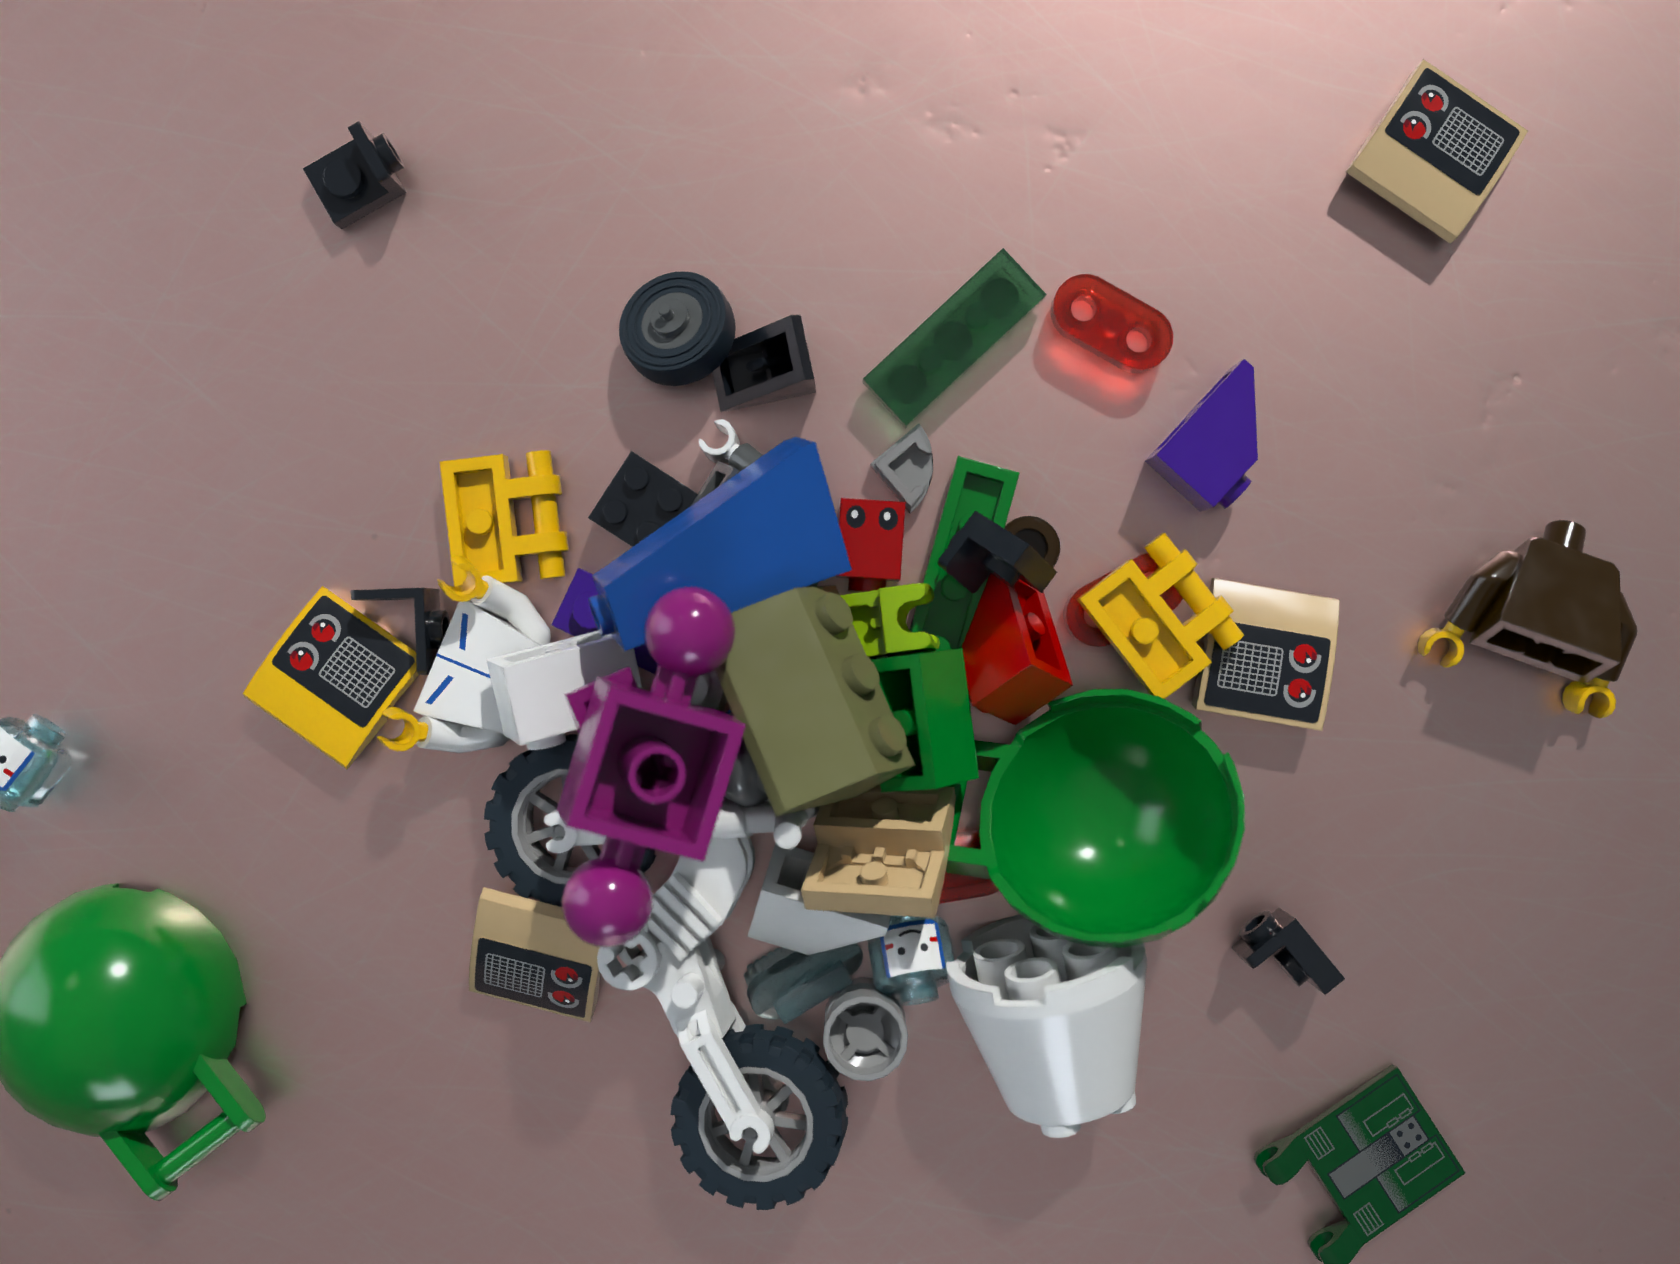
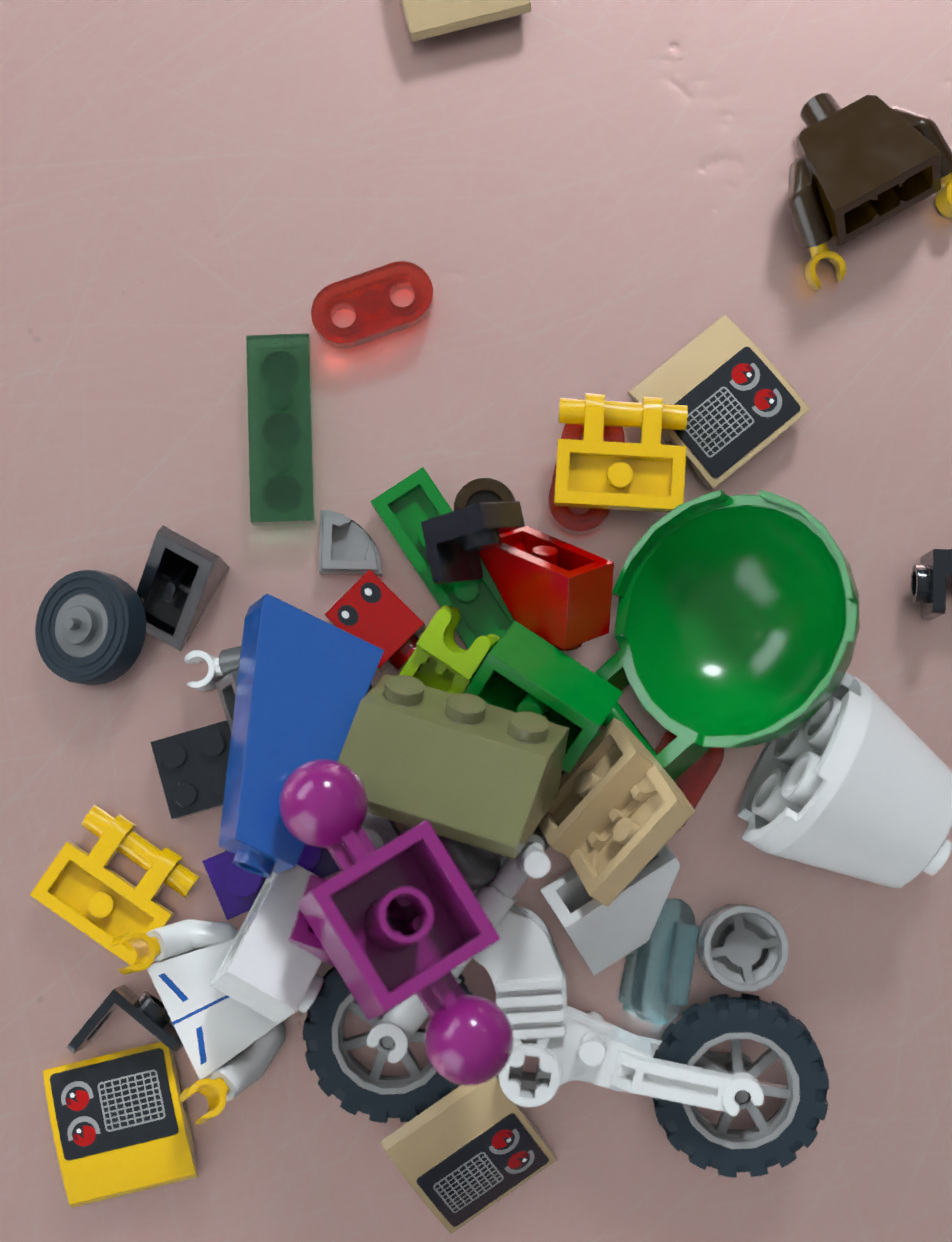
camera: 45 degrees left, 5 degrees down
head [867,915,955,1006] -> none
dark purple slope [1145,359,1258,512] -> none

